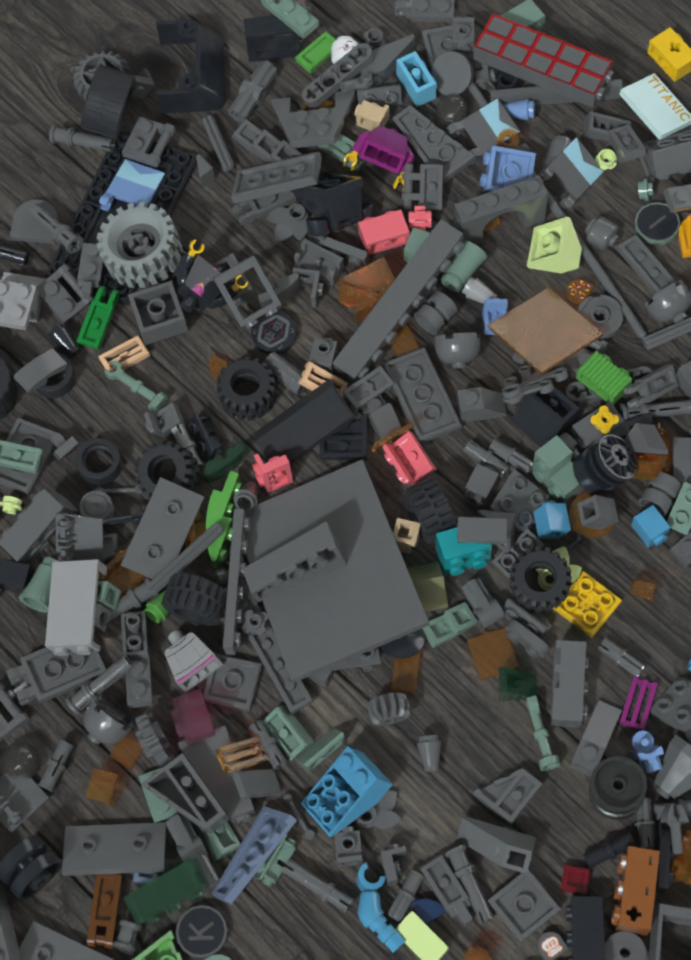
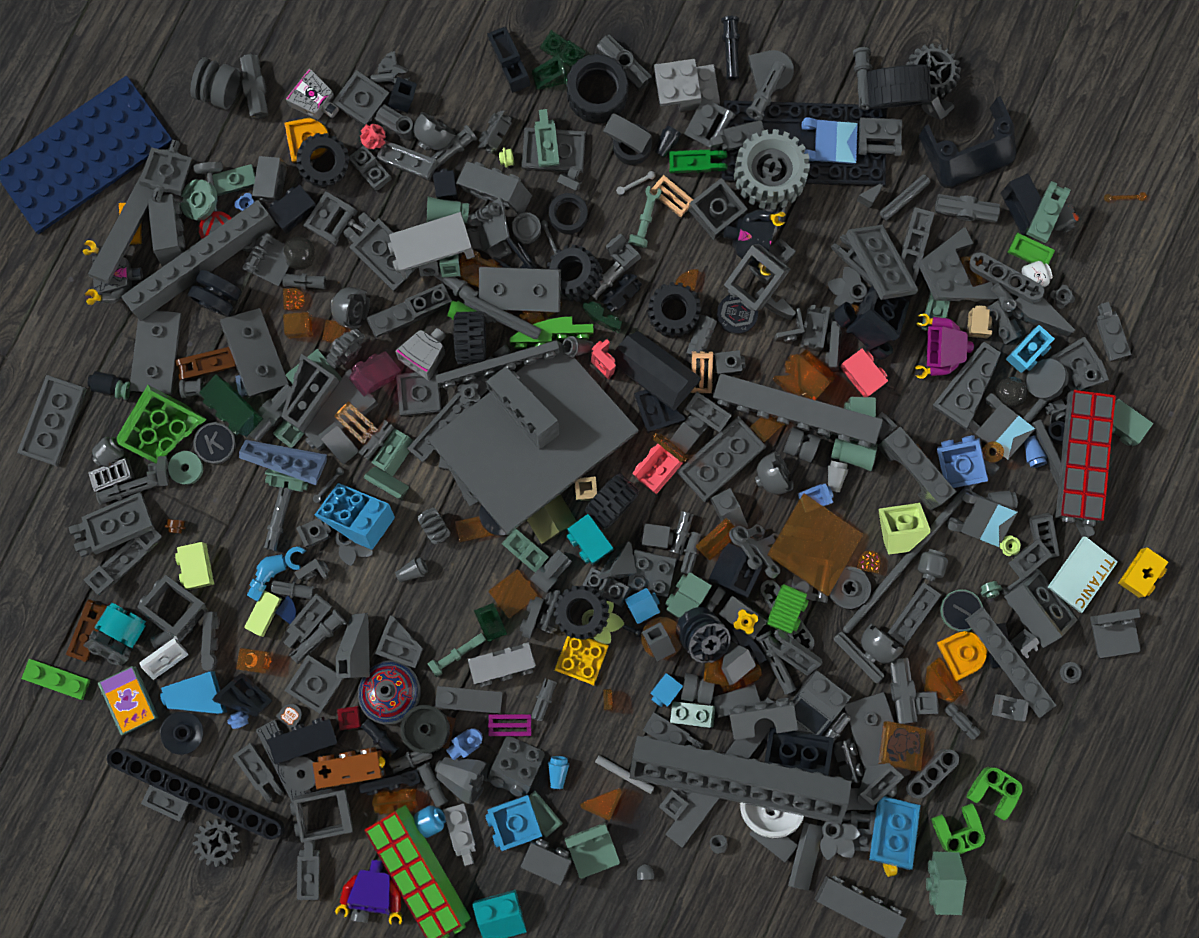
camera: 65 degrees right, 15 degrees up
dark grey pin [65,655,134,716] -> none
dark grey plate [401,164,443,210] -> none
coral gear [409,206,431,231] -> none
dark grey tile [457,517,507,545] -> none
dark grey bar [661,804,689,854] -> none
none -> clear orange tile [283,288,305,310]
none -> dish [358,661,421,725]
none -> light grey hinge [616,171,656,195]
none -> clear orange tile [696,518,736,560]

